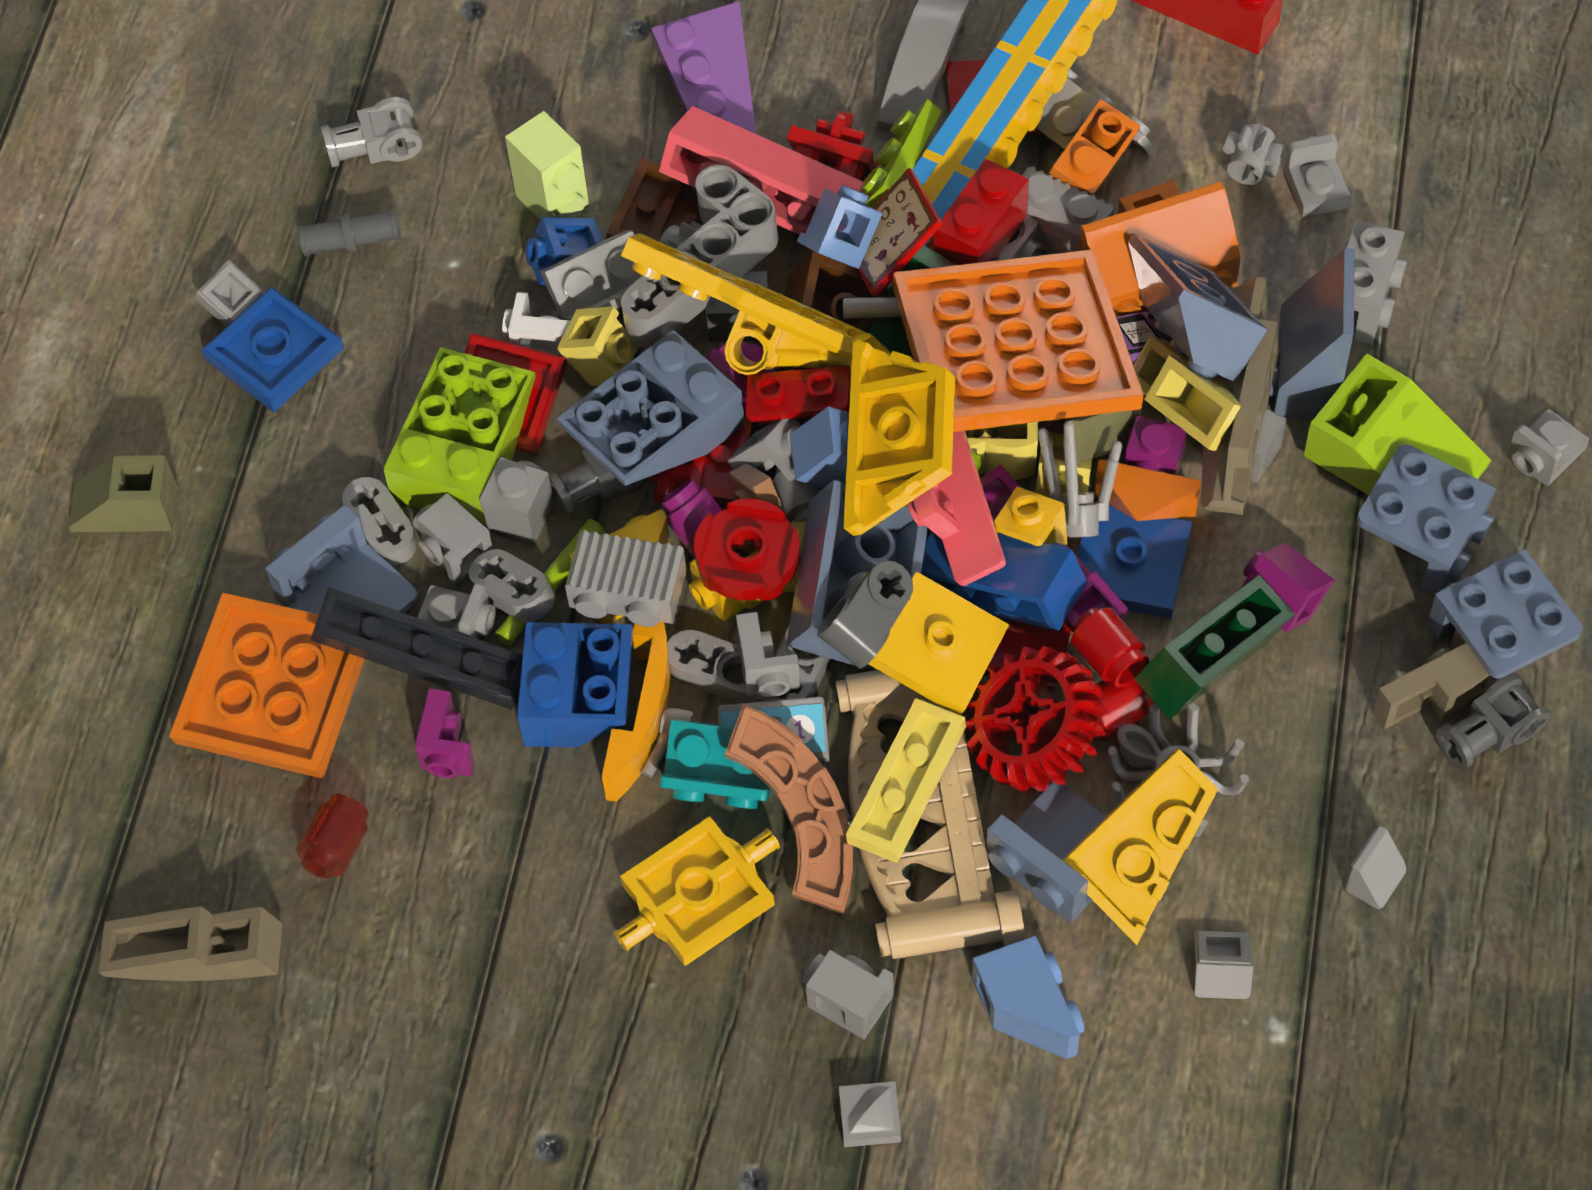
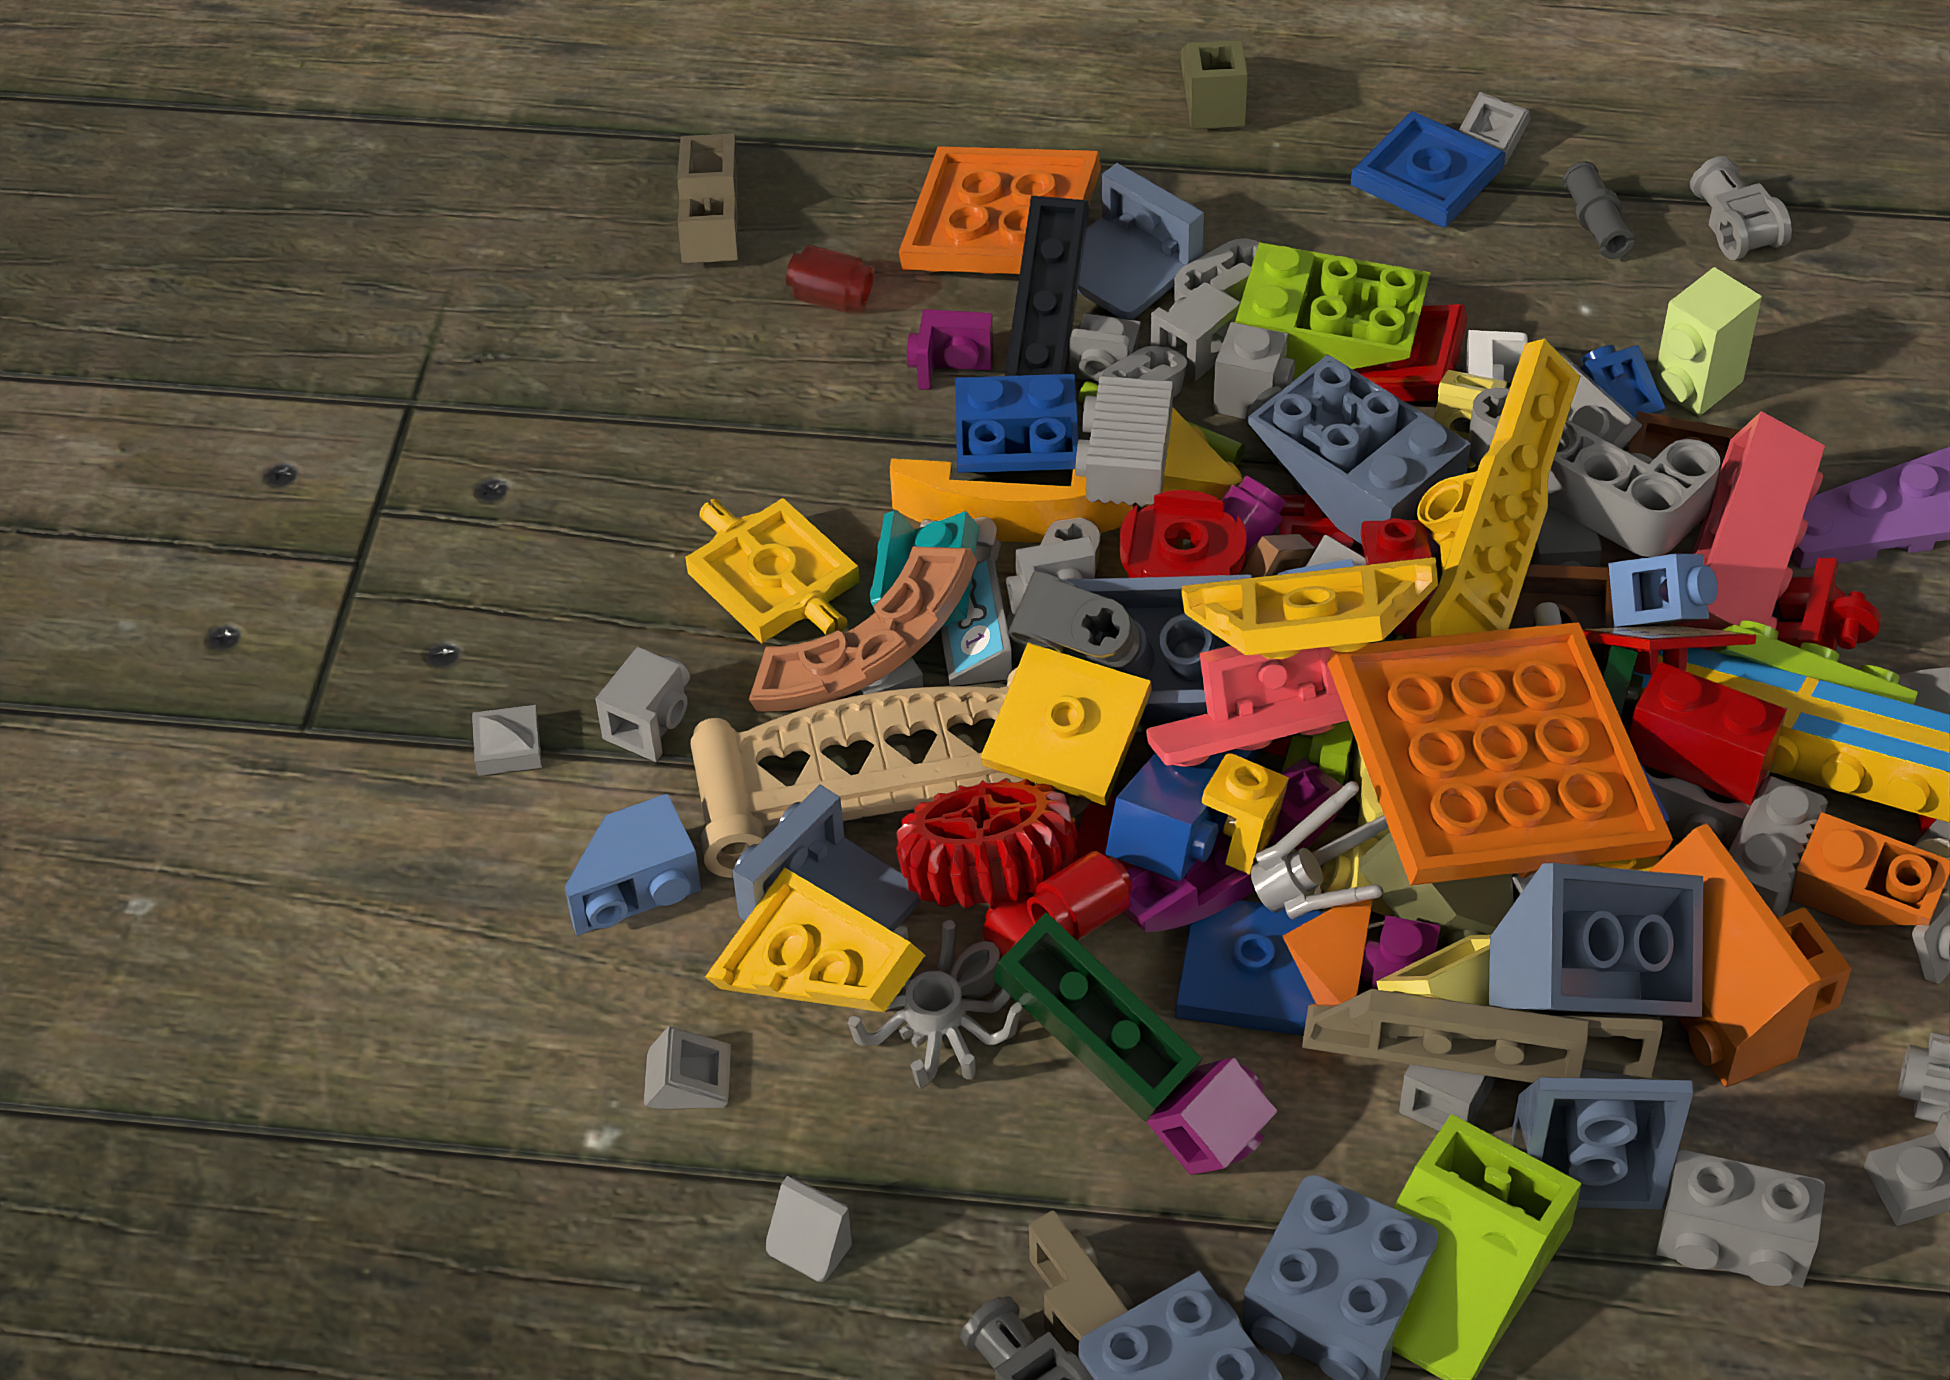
camera: 85 degrees right, 10 degrees down
light yellow plate [846,698,966,864] -> none

